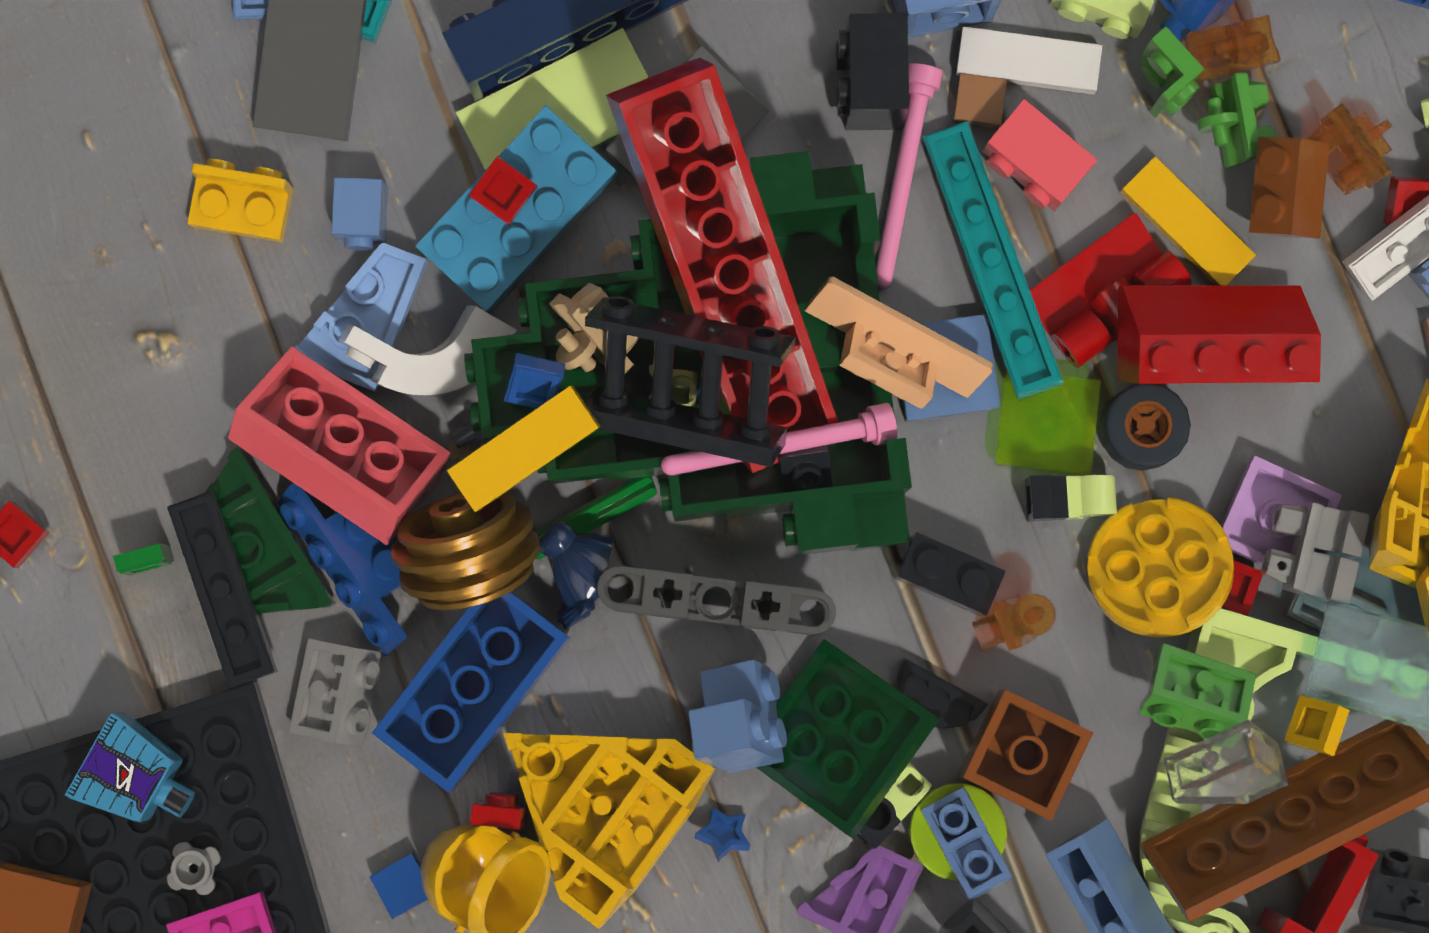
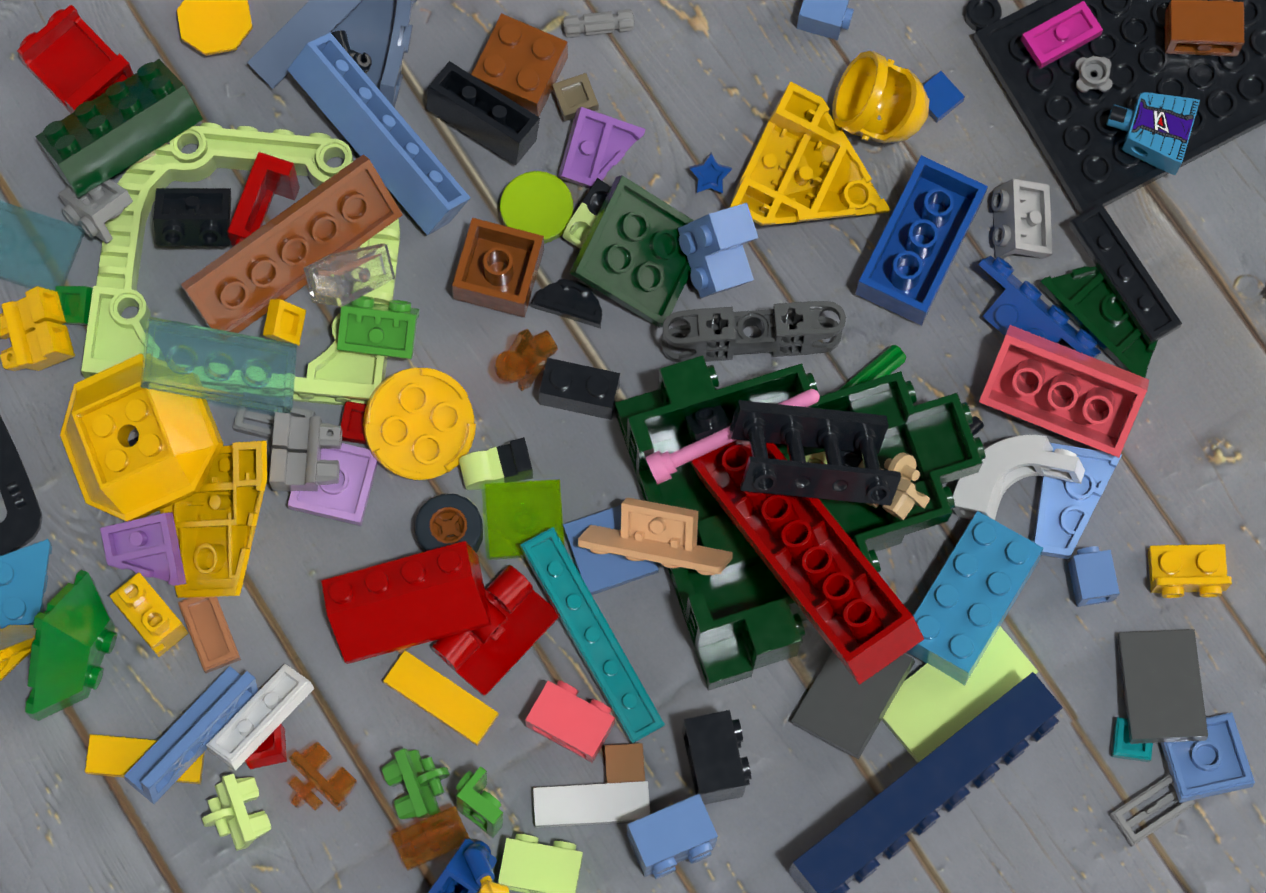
camera: 165 degrees right, 10 degrees down
green tile [113,543,174,576] -> none
pearl gold wheel [391,492,541,610] -> none
yellow tile [447,385,601,512] -> none
red plate [468,156,538,226] -> none
red plate [470,792,529,830] -> none
blue tile [504,353,565,409] -> none
dark blue hair [539,521,613,629] -> none
bright pink piece [876,63,943,289] -> none
medium blue slope [921,787,1012,901] -> none
dark orange brick [1249,137,1329,239] -> none

